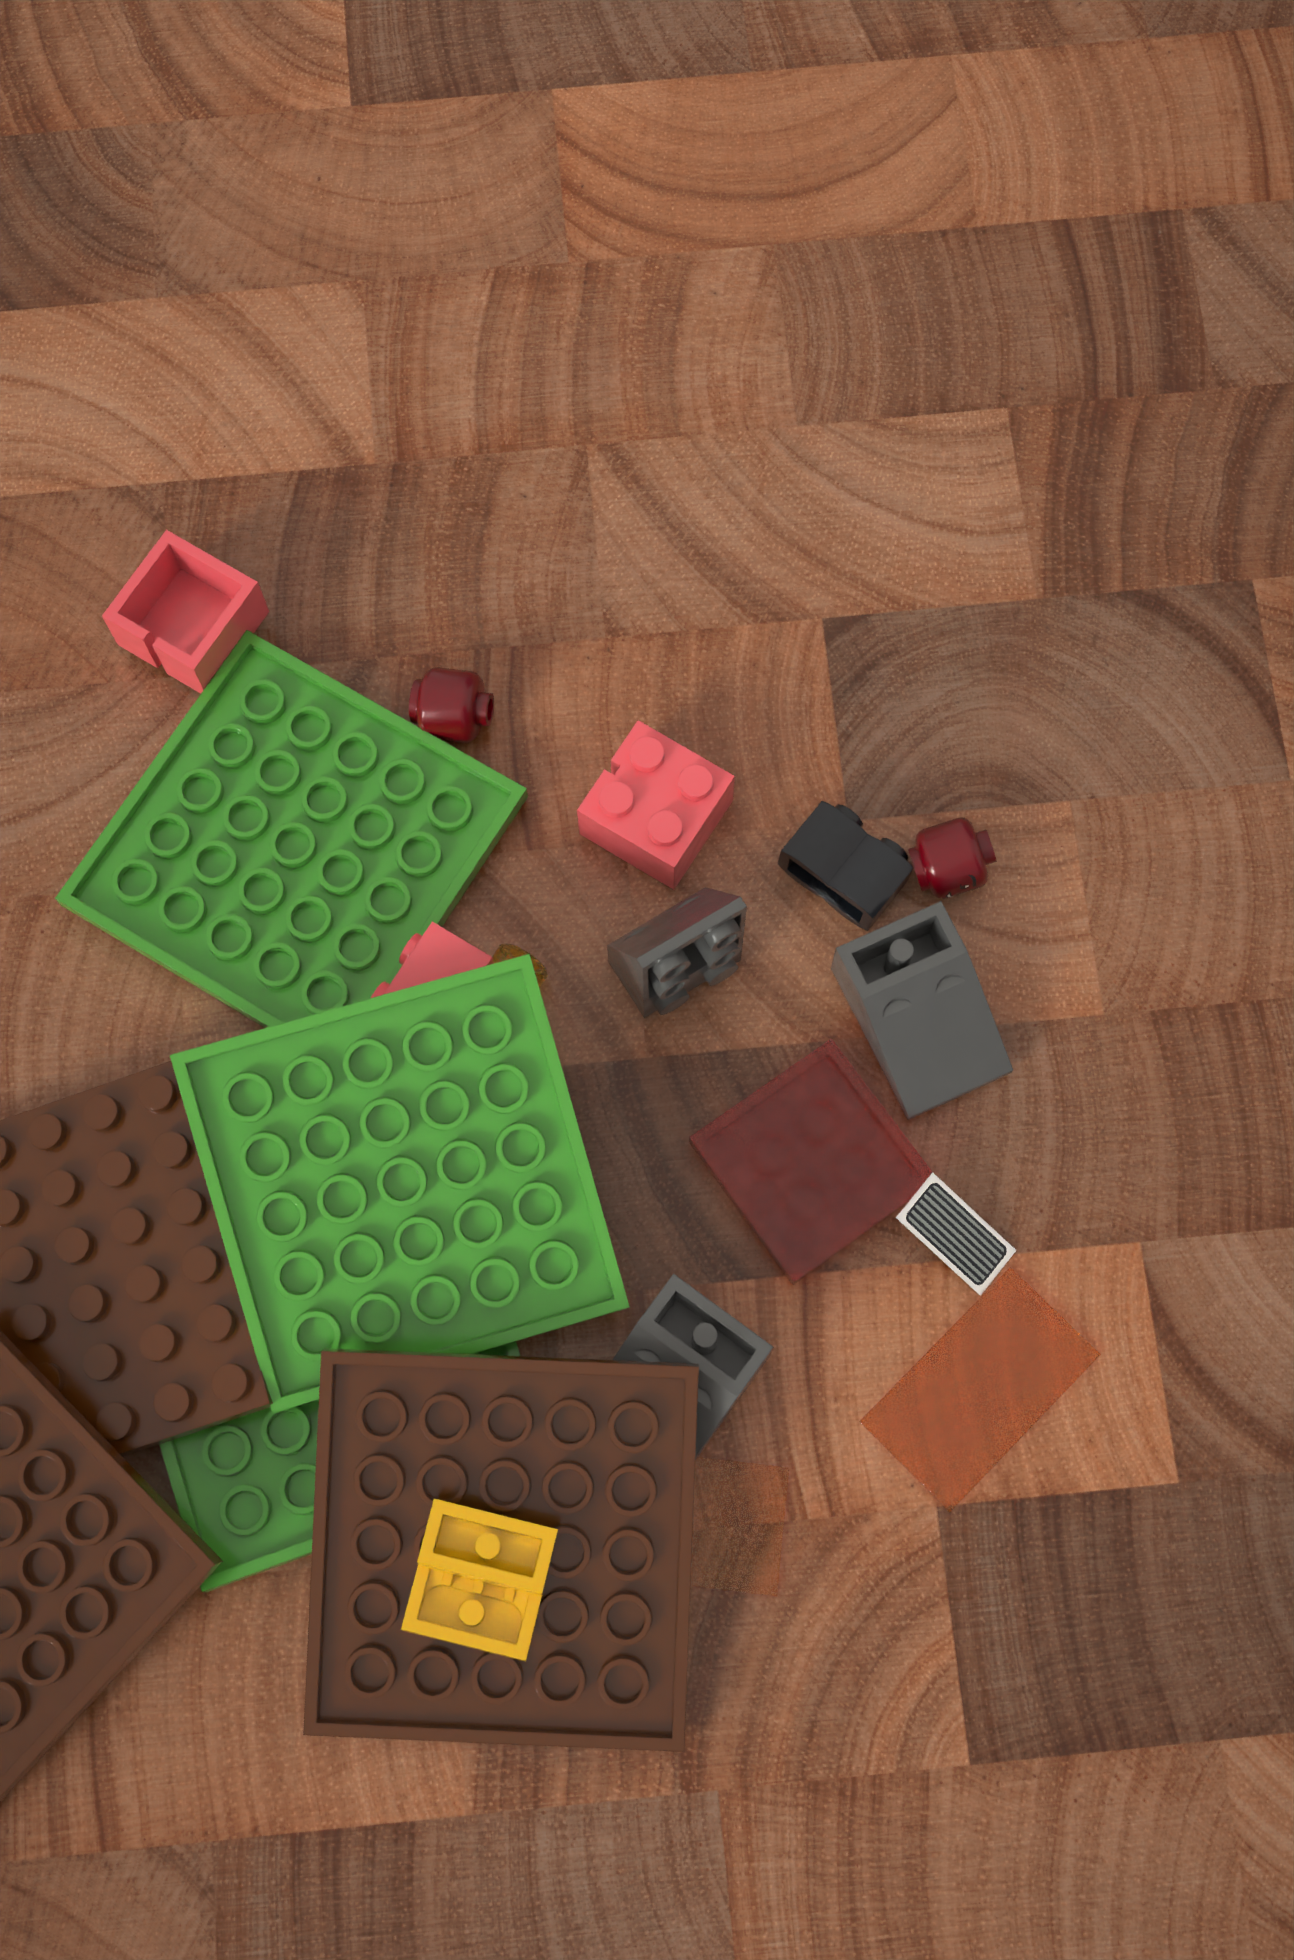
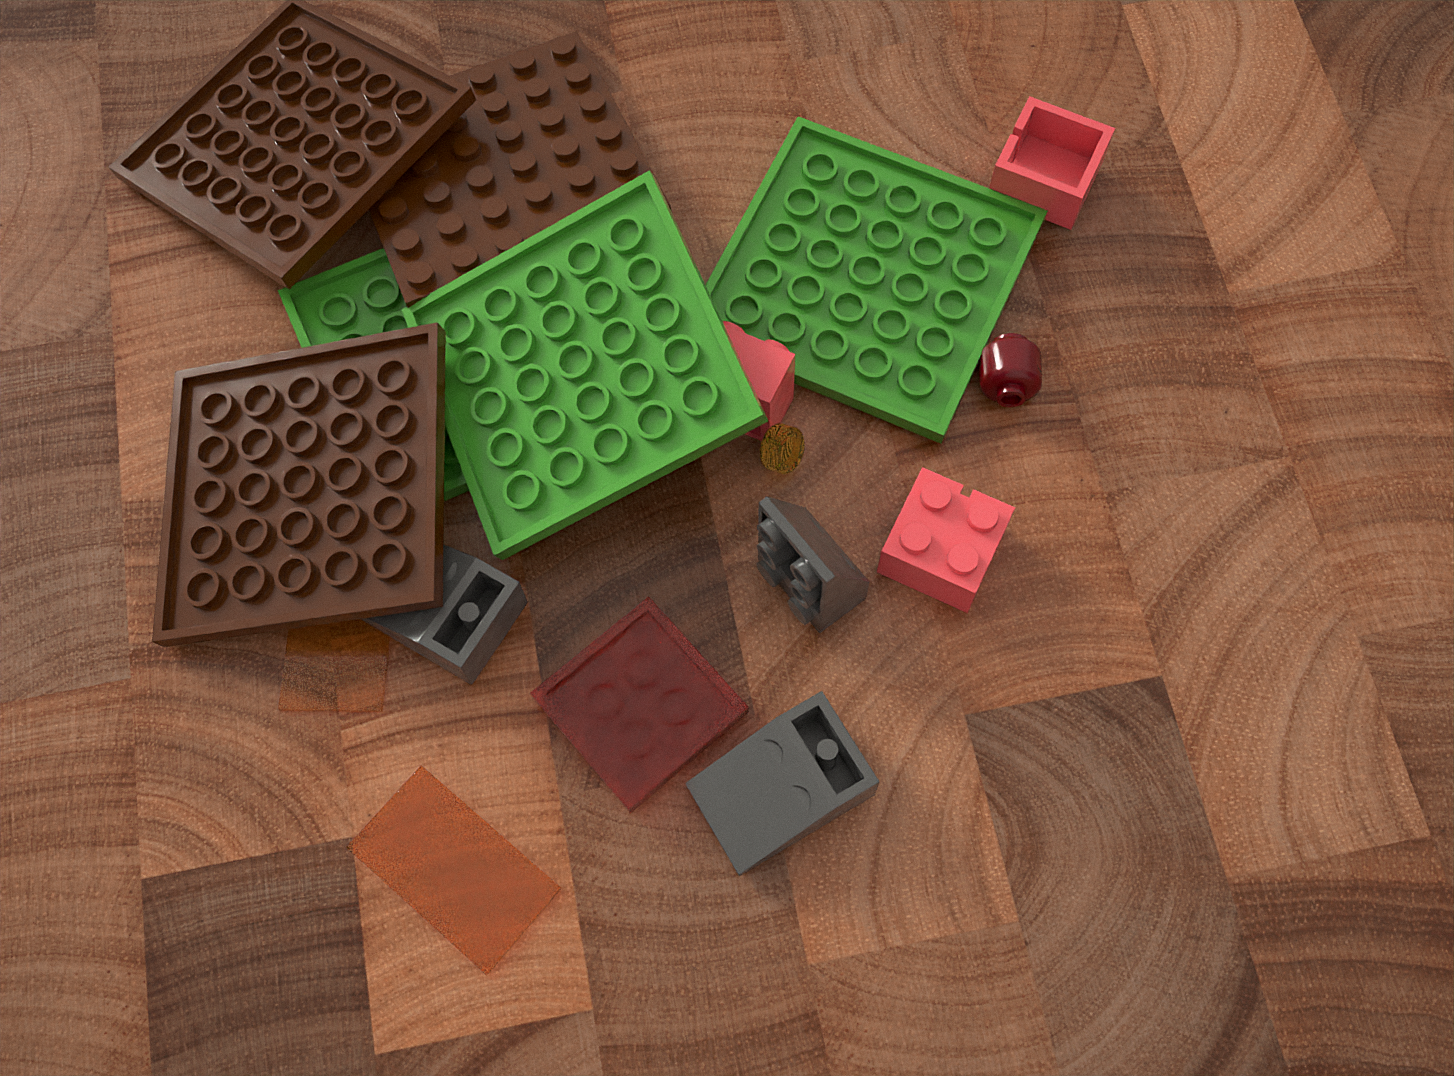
camera: 85 degrees right, 5 degrees down
yellow slope [401,1498,558,1662] -> none
black brick [778,801,913,931] -> none
sticker [896,1172,1016,1296] -> none
dark red head [908,817,997,899] -> none

